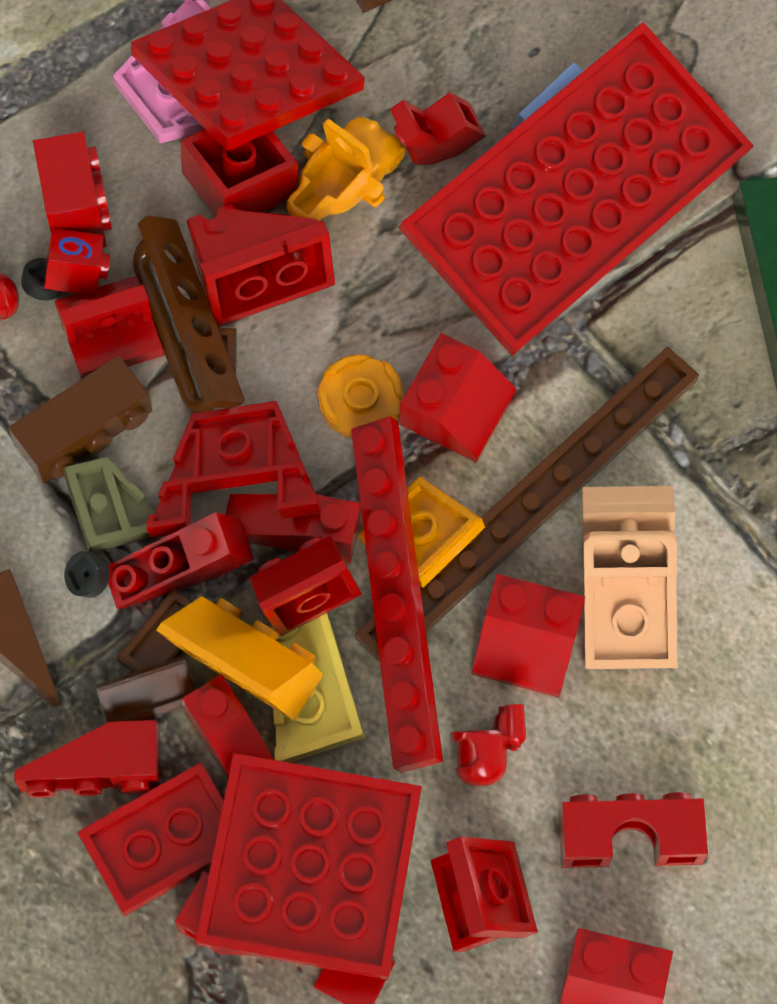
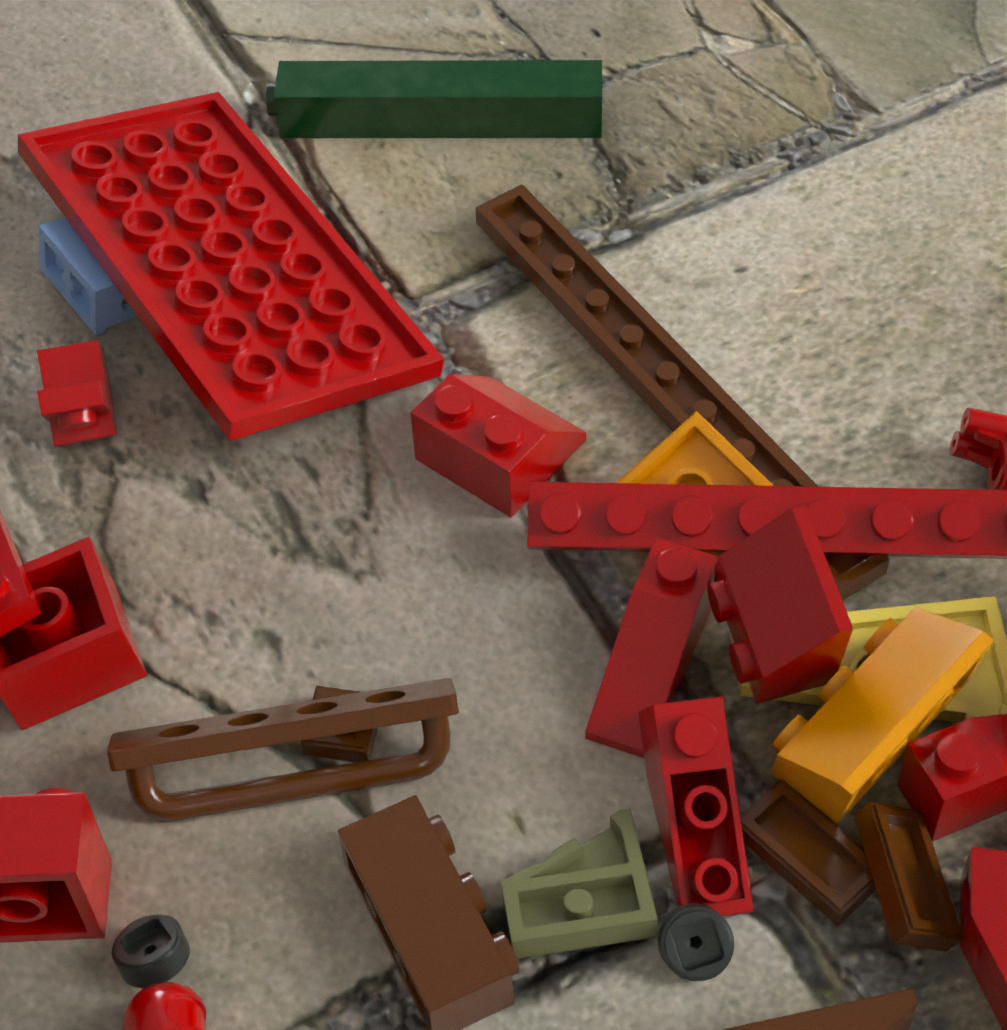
camera: 75 degrees left, 15 degrees down
red brick [44,228,110,296] -> none
red bracket [54,275,164,379] -> none
red wing [146,401,322,538] -> none
red piece [187,204,335,327] -> none
light orange piece [286,116,406,221] -> none
light orange tile [317,354,405,438] -> none
red slope [471,574,586,698] -> none
light nougat piece [582,486,678,669] -> none

